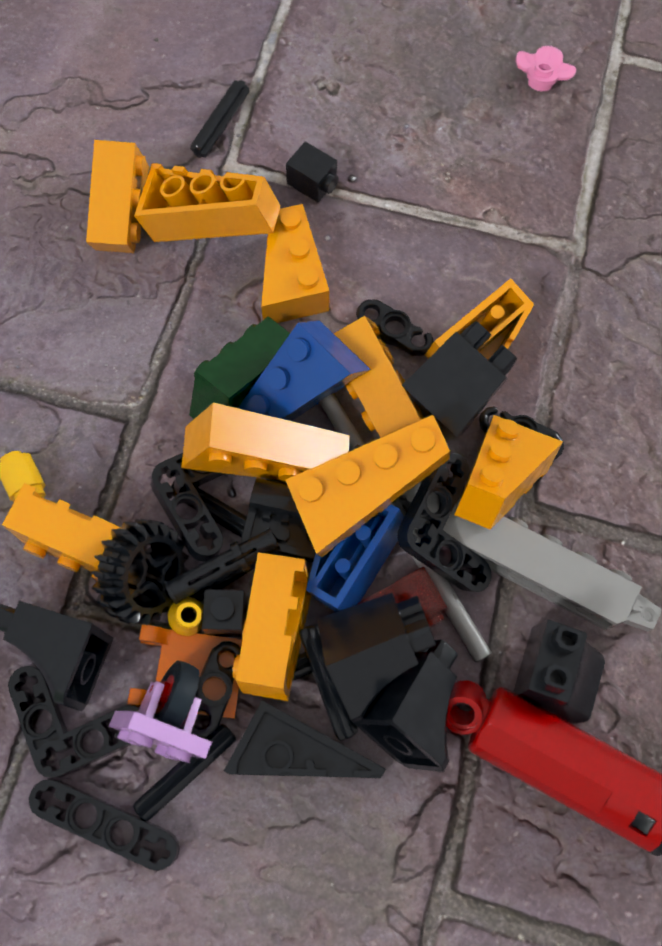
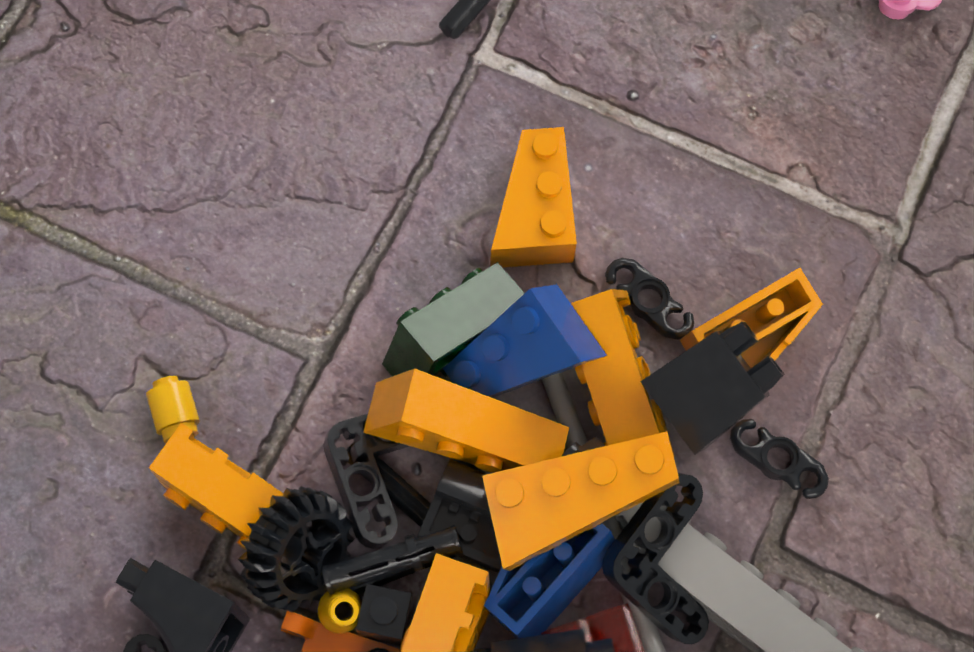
camera: 10 degrees right, 0 degrees up
light orange wedge [86,140,149,253] -> none
light orange wedge [134,163,281,242] -> none
black brick [286,141,339,203] -> none
light orange wedge [454,415,563,530] -> none

